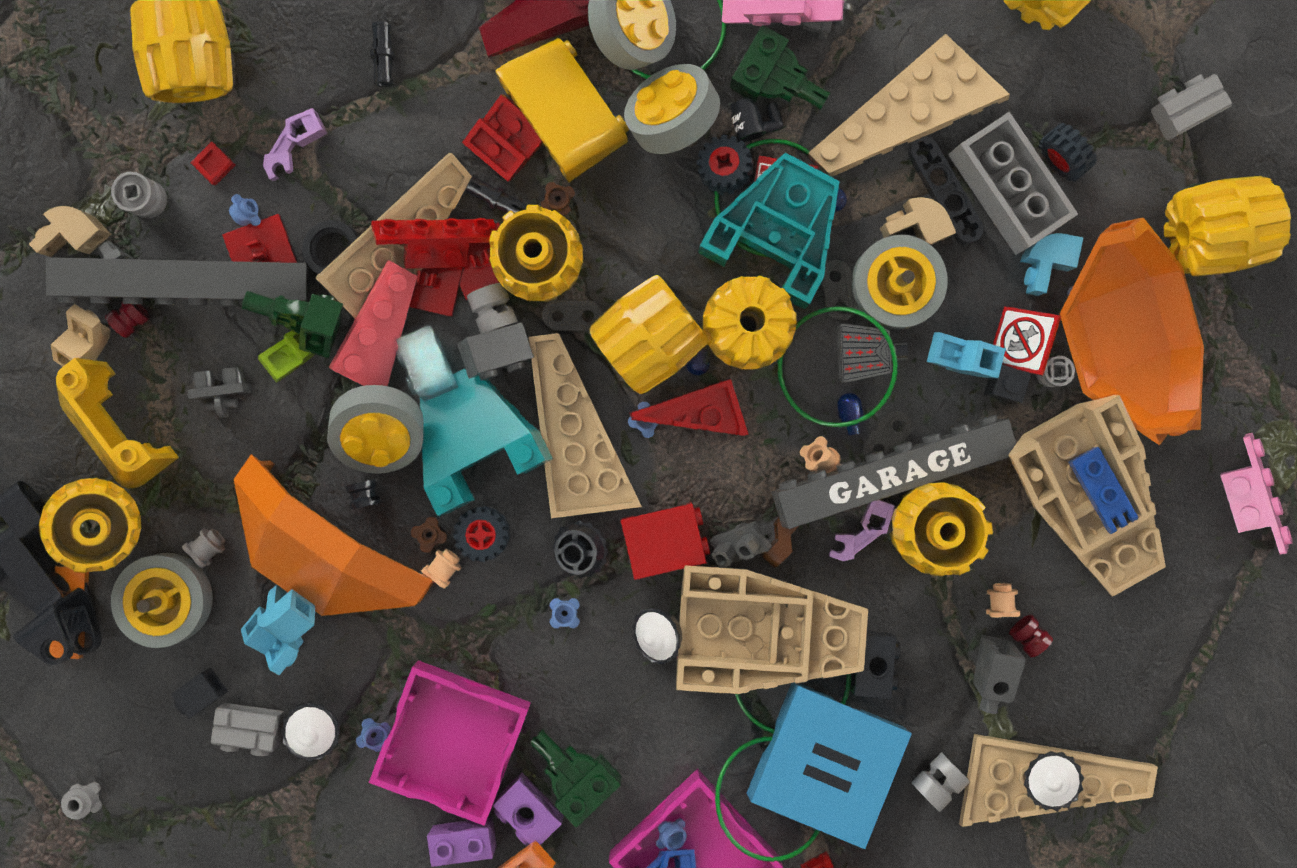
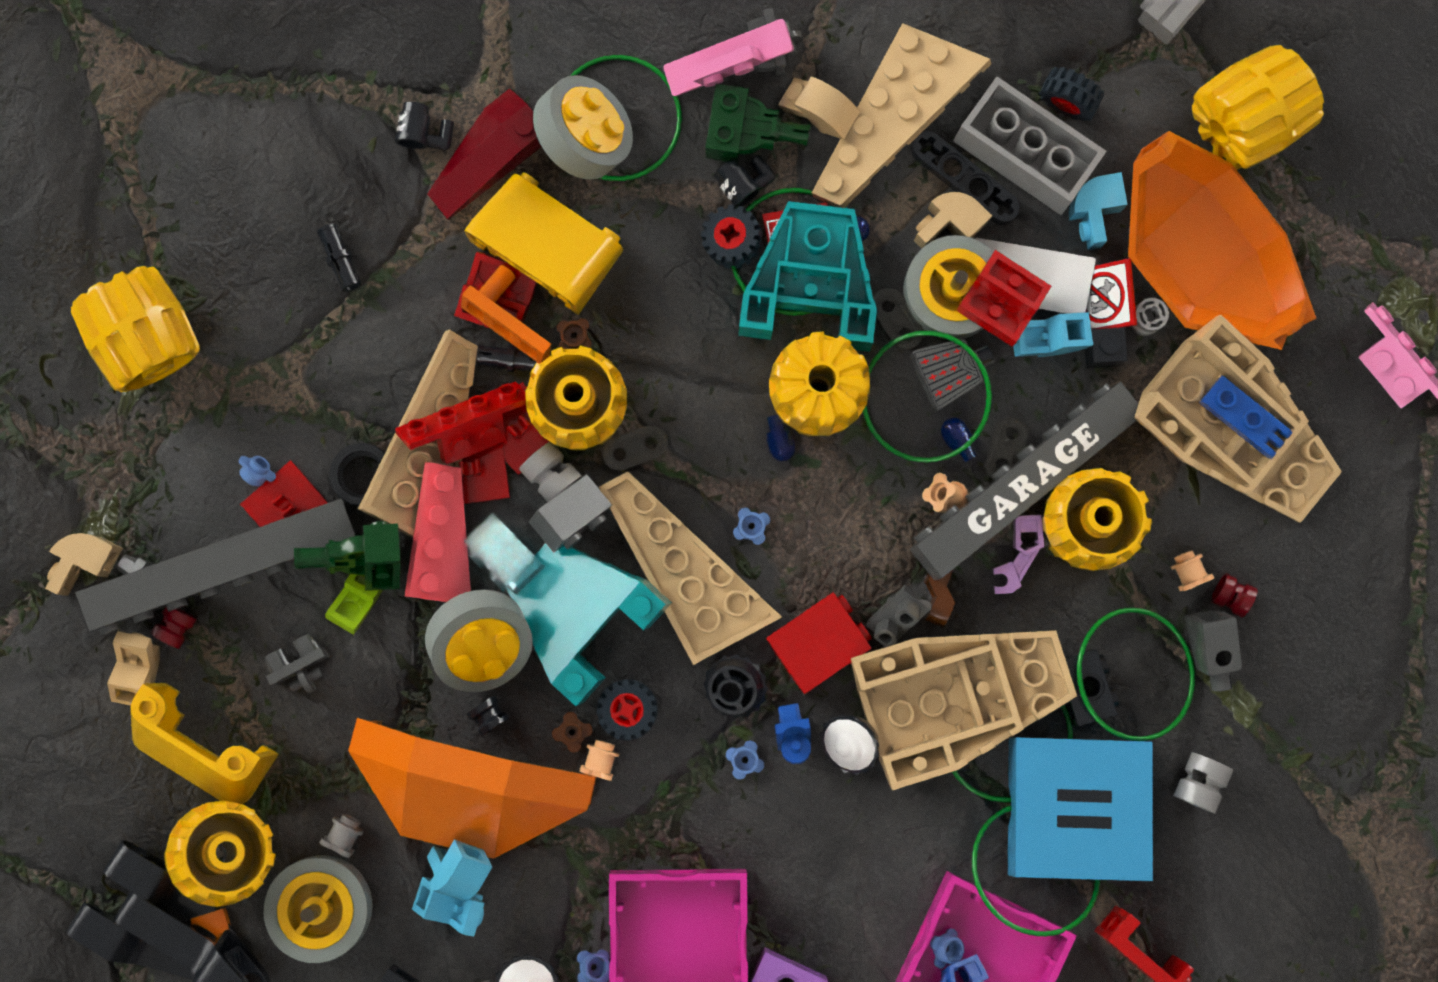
camera: 30 degrees left, 5 degrees down
light grey wheel [111,172,167,219] -> none
red tile [190,141,236,186] -> none
lavender piece [263,108,327,181] -> none
dark green brick [529,729,622,828] -> none
yellow wheel [589,275,708,394] -> none
light grey wheel [624,64,720,154] -> none
red wing [630,379,748,436] -> none
tan wing [959,734,1158,827] -> none
white piece [1024,751,1084,812] -> none
none -> orange piece [461,265,551,363]
none -> blue hips [775,703,811,764]
none -> tan brick [778,77,860,139]
none -> red slope [956,250,1052,347]
none -> white sticker [975,238,1096,314]
none -> green piece [1077,608,1195,741]

